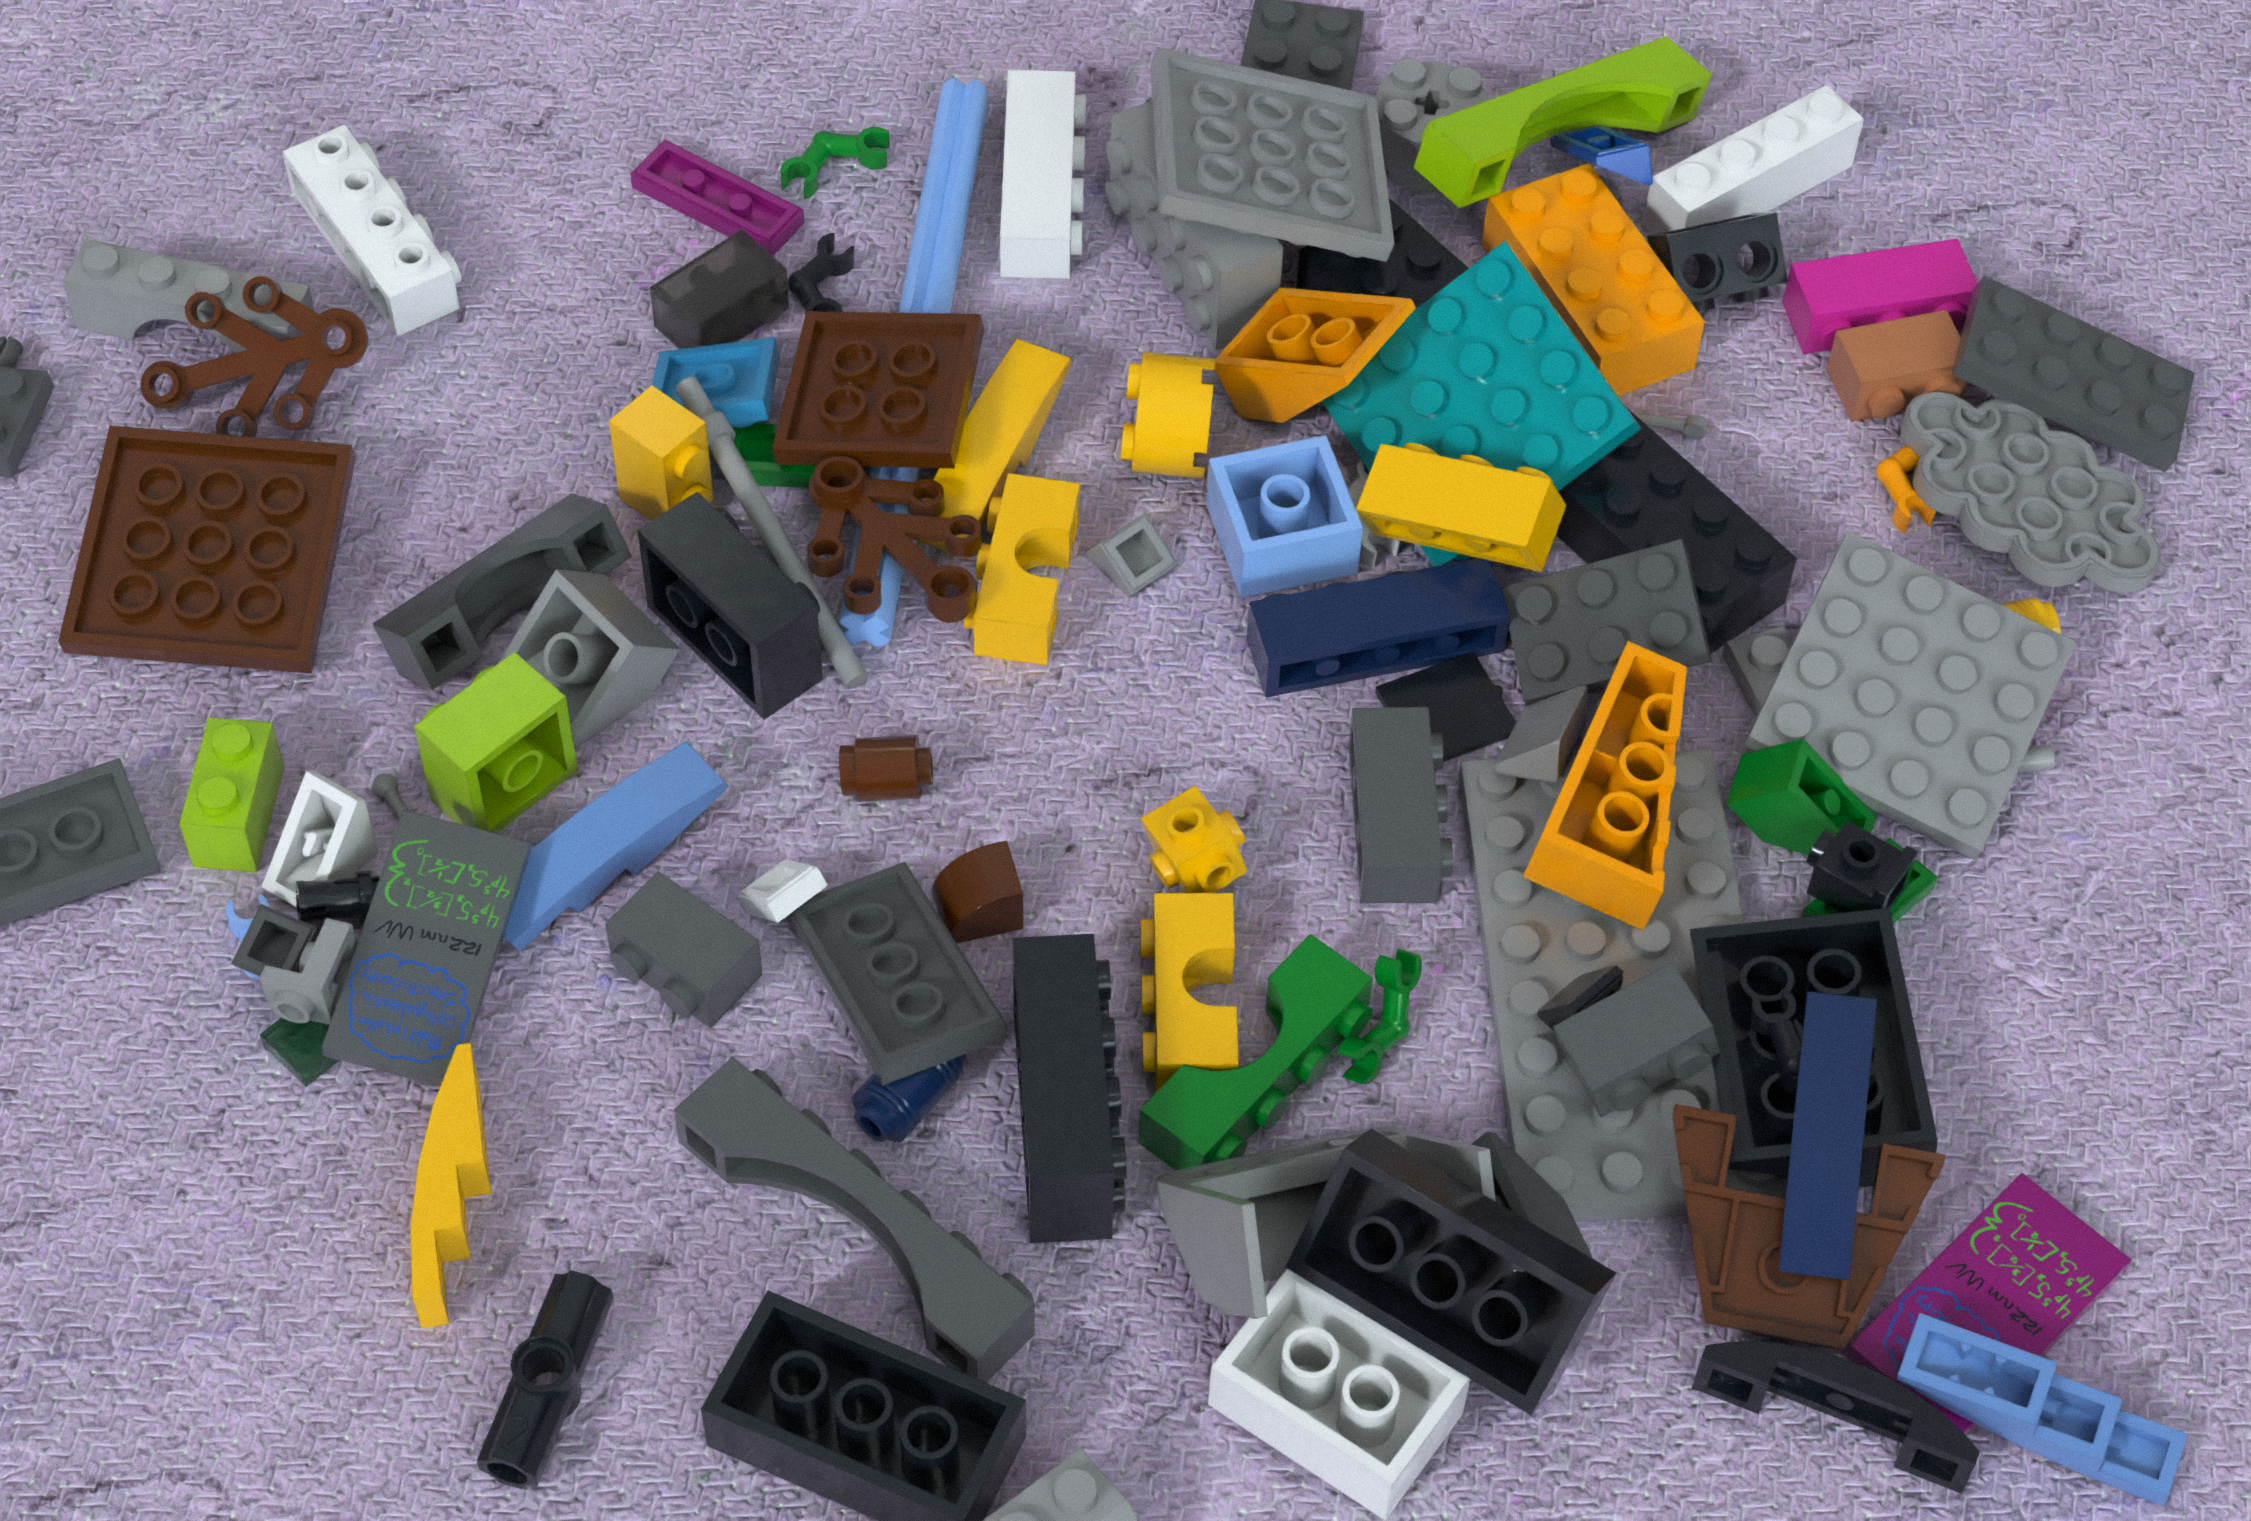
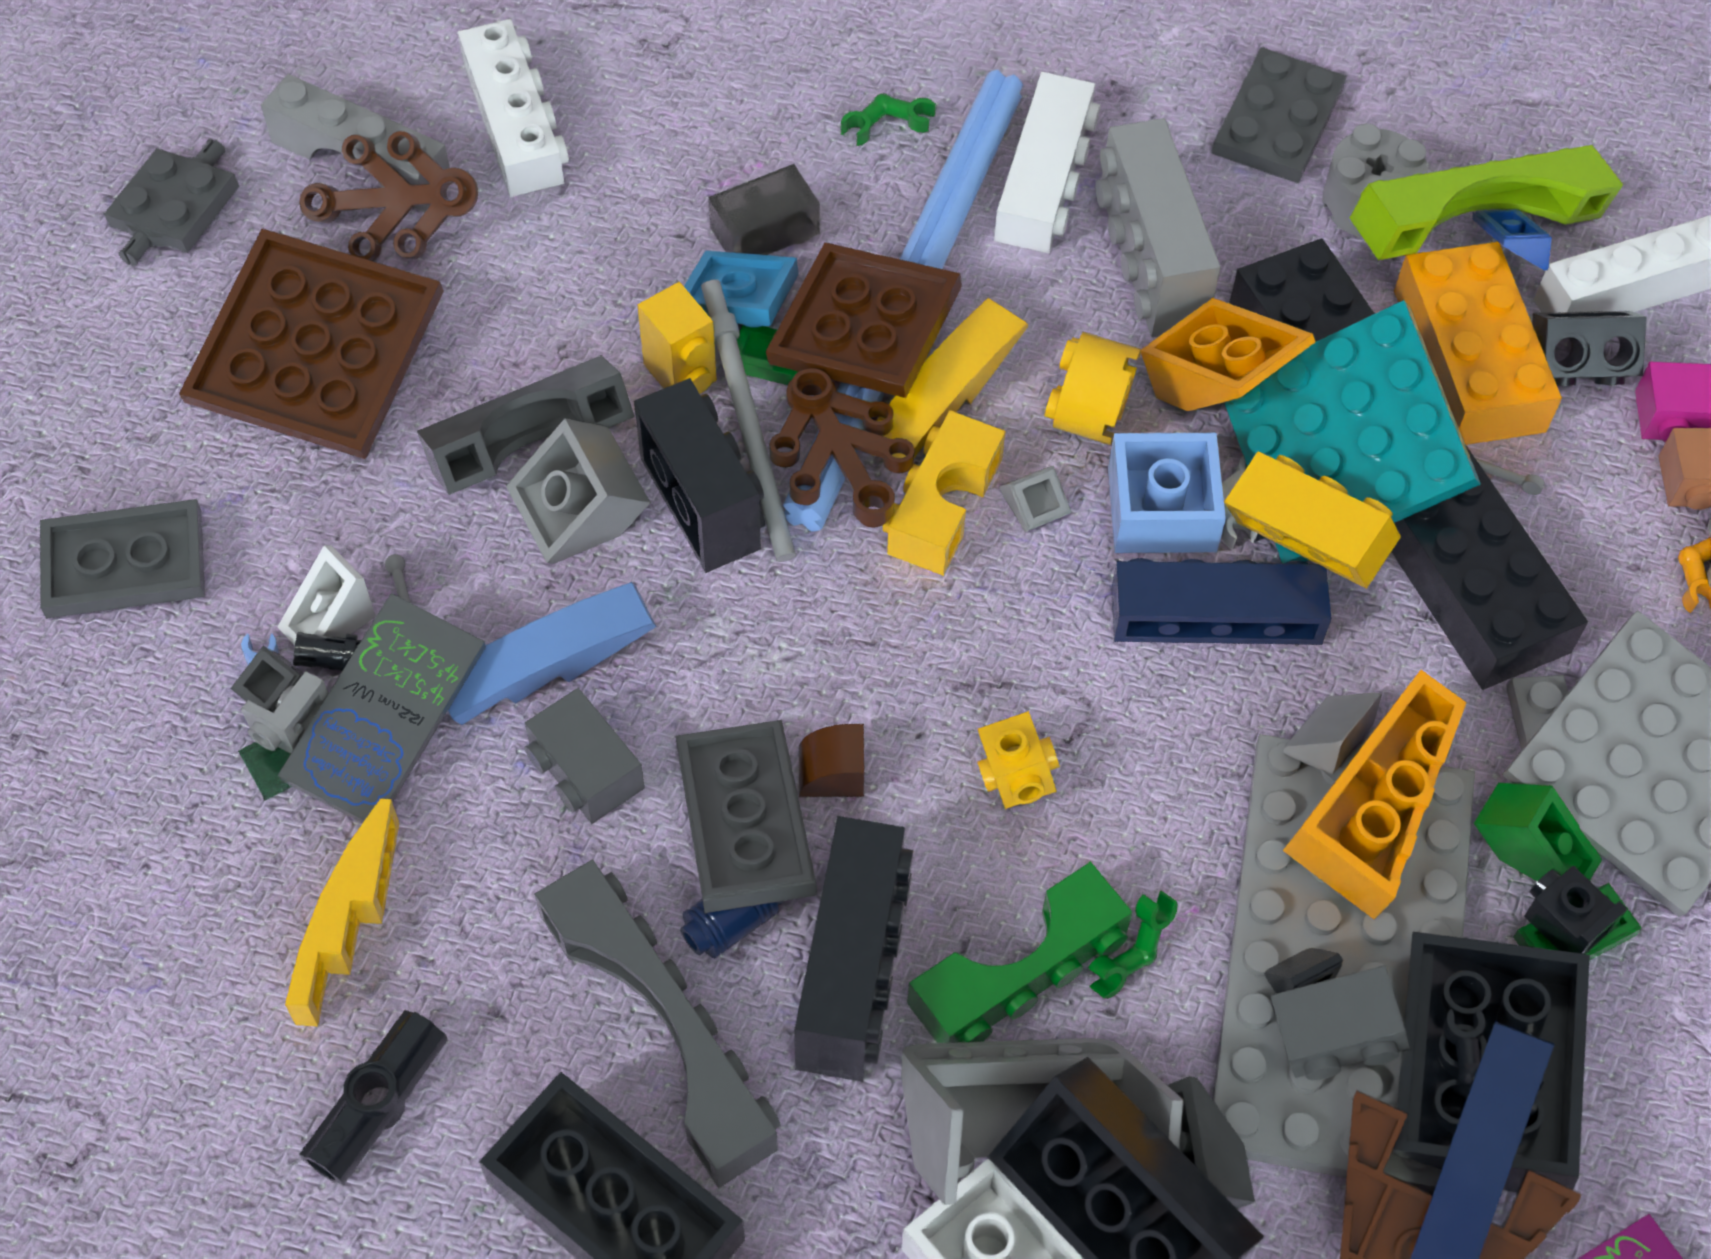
camera: 15 degrees right, 5 degrees up
lime brick [179,717,285,873] -> none
lime brick [414,652,578,833] -> none
magenta tile [630,139,805,258] -> none
white tile [738,859,828,923] -> none
black arm [787,233,855,315] -> none
reddish brown brick [839,735,933,802] -> none
yellow arch [1140,893,1239,1093] -> none
light grey plate [1150,47,1394,262] -> none
dark grey brick [1348,707,1453,903] -> none
black piece [1375,652,1516,762] -> none
dark grey plate [1501,539,1712,705] -> none

